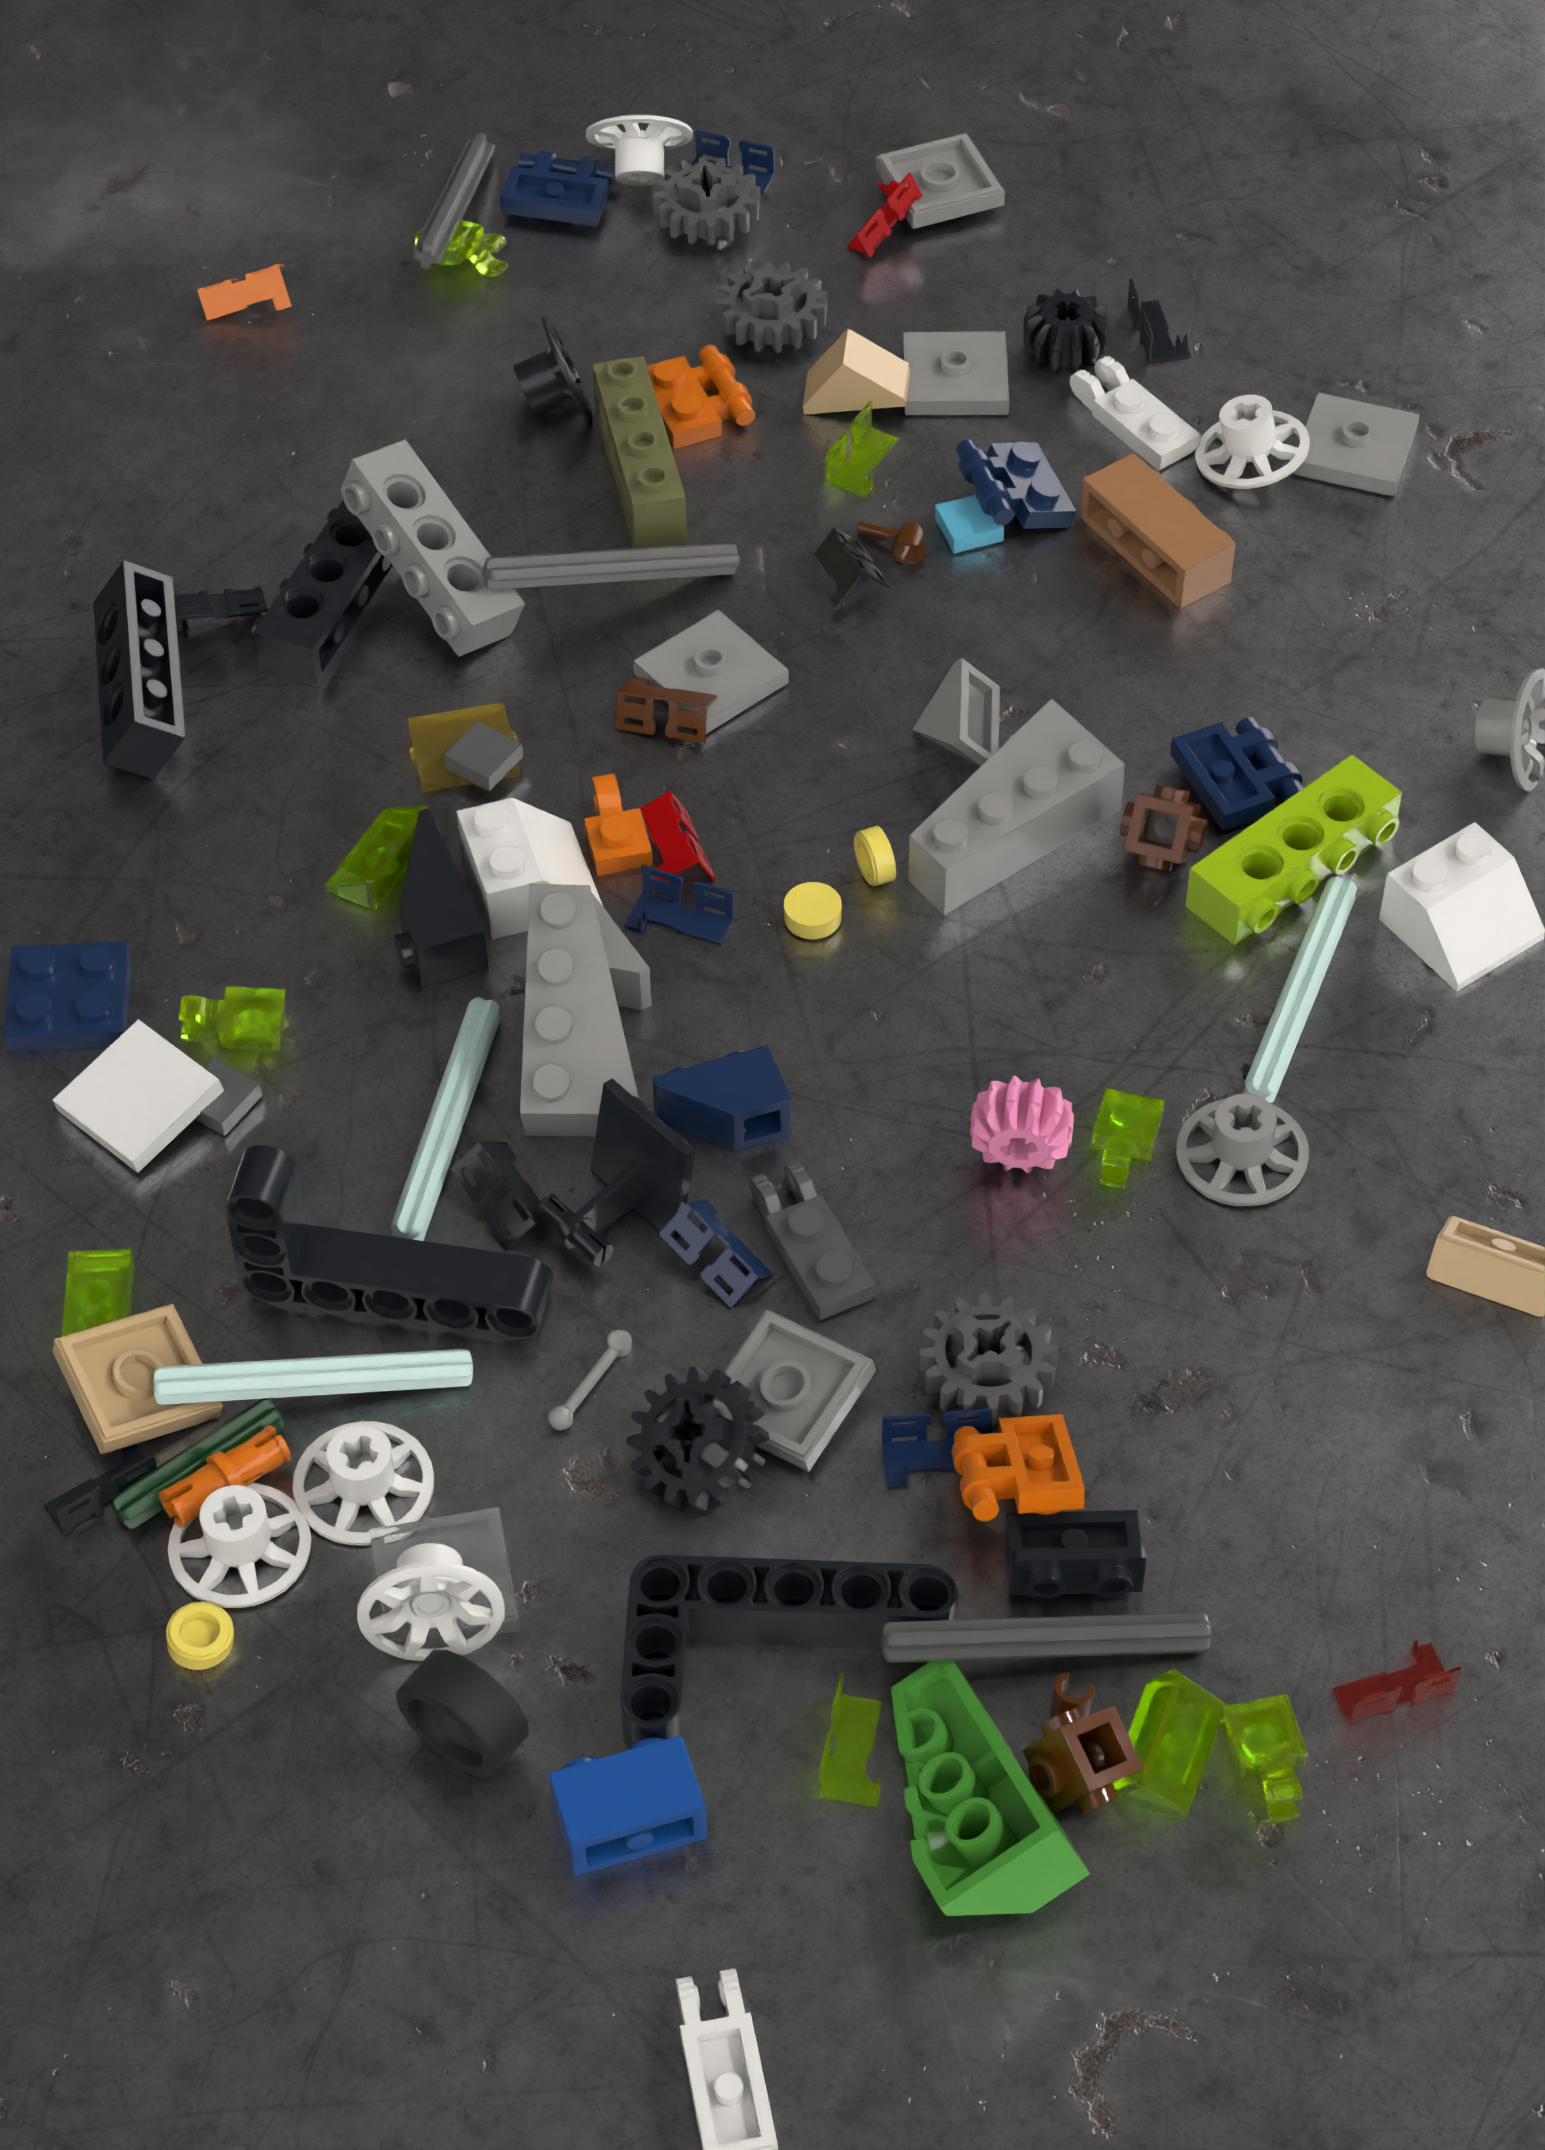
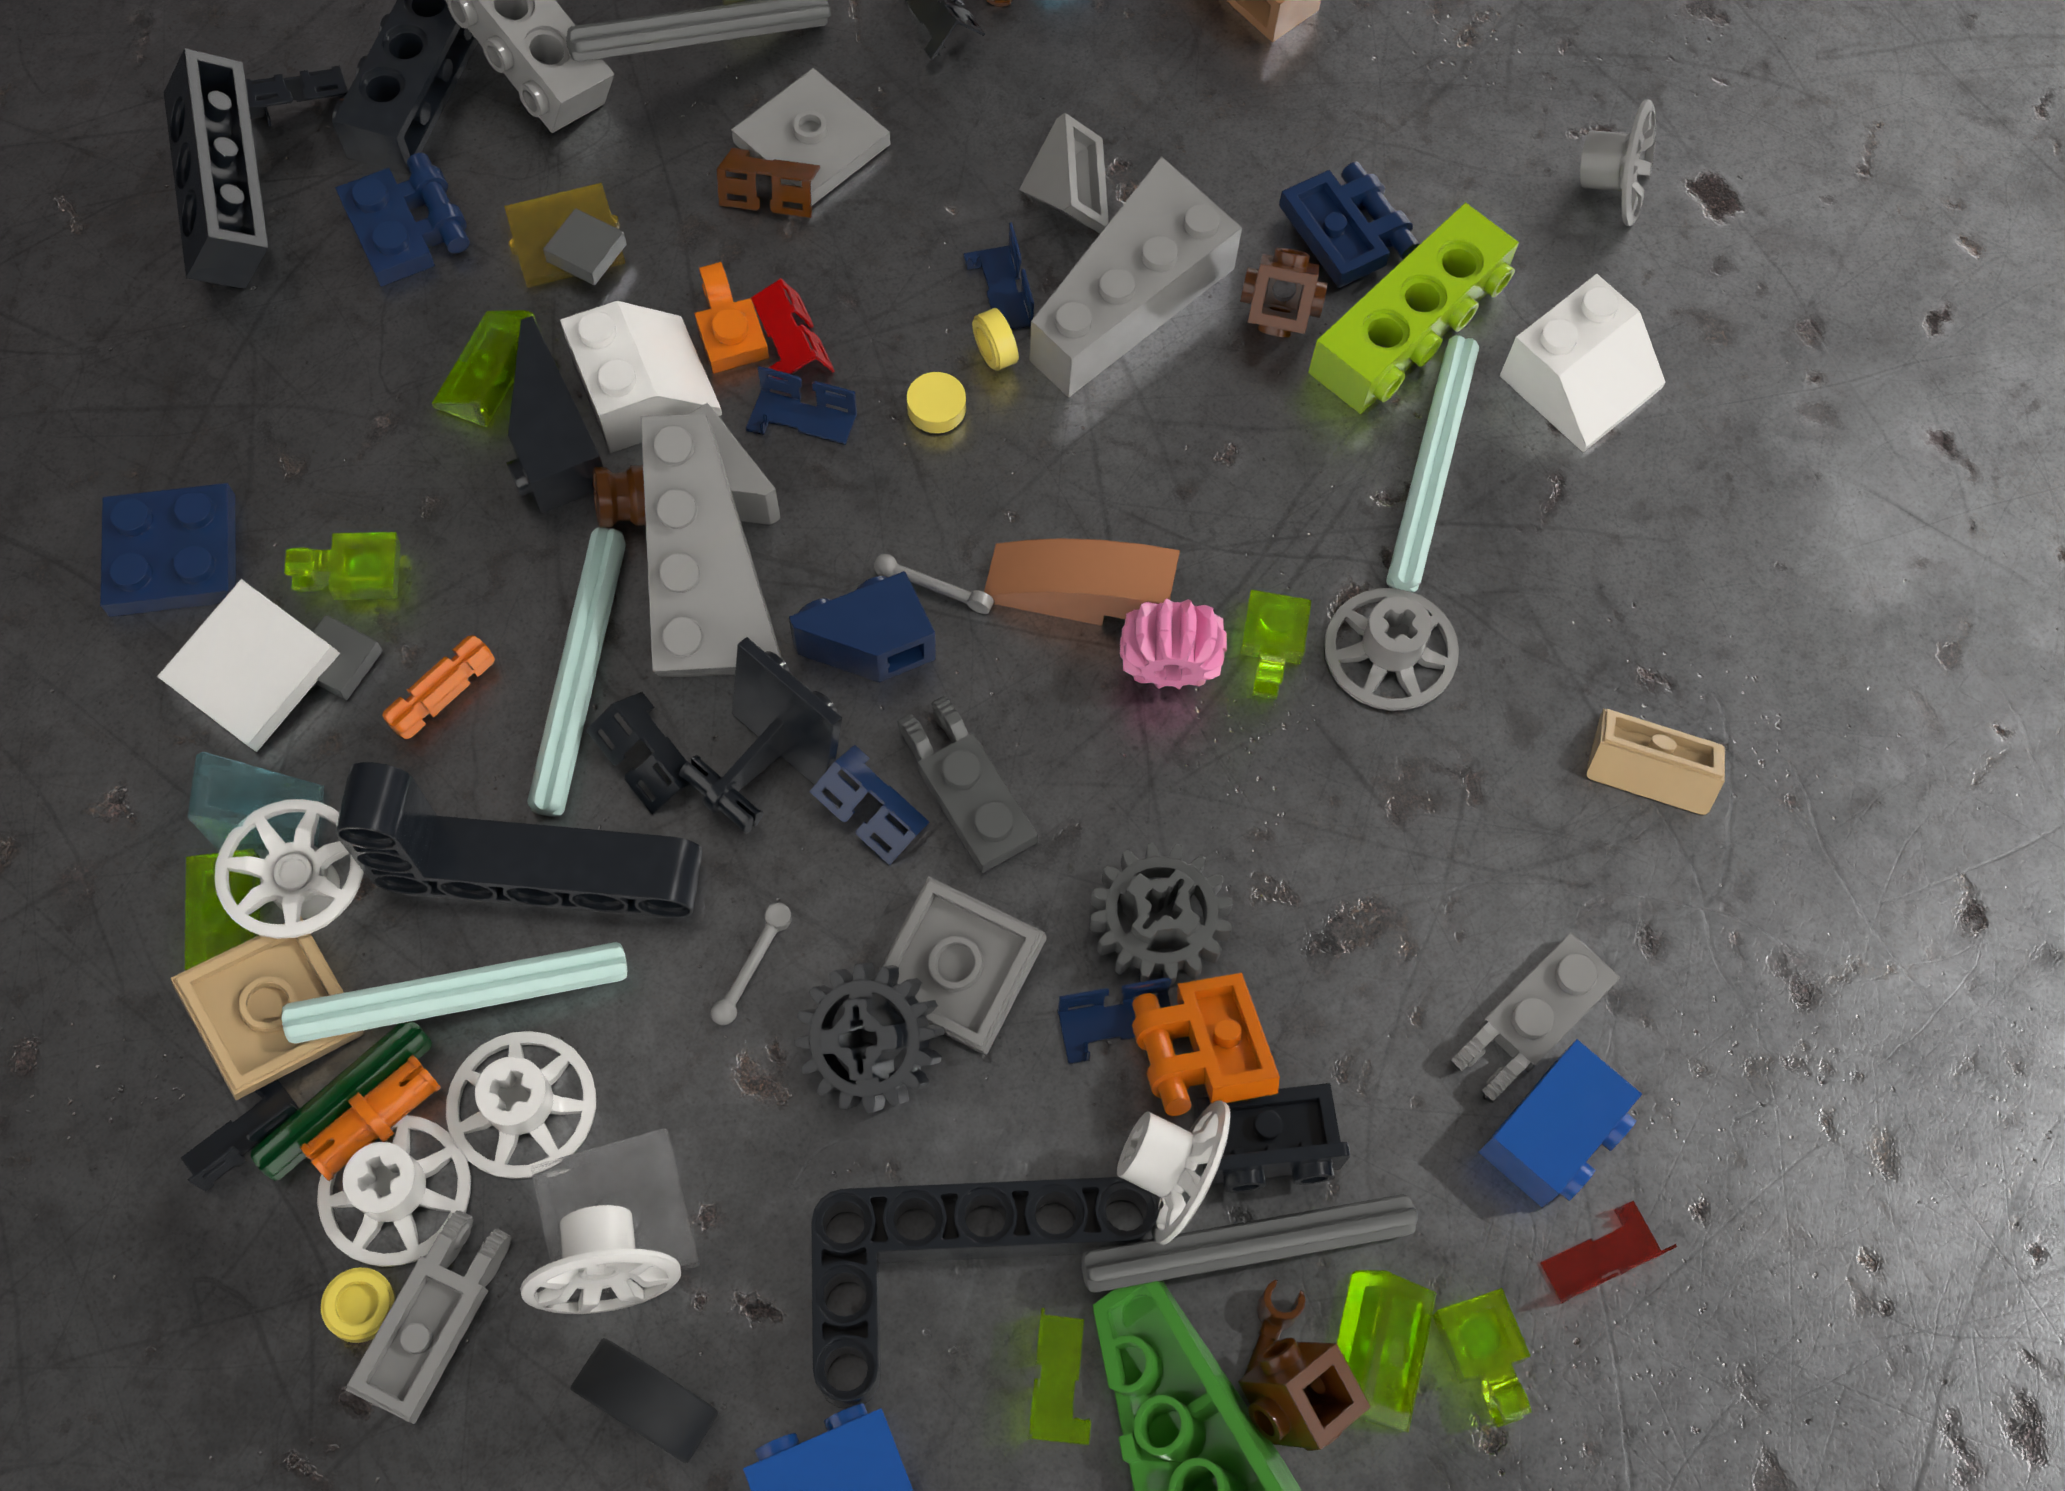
camera: 10 degrees left, 15 degrees up
none -> clear light blue slope [187,752,324,851]
none -> white wheel [214,799,364,939]
none -> dark blue plate [335,153,470,287]
none -> light grey hinge [346,1210,512,1424]
none -> orange axle [382,635,495,739]
none -> reddish brown wheel [593,464,646,528]
none -> light grey hinge [873,554,994,614]
none -> dark blue piece [964,222,1034,330]
none -> nougat slope [984,538,1180,626]
none -> white wheel [1117,1101,1230,1245]
none -> light grey hinge [1451,932,1621,1101]
none -> blue brick [1478,1039,1642,1208]

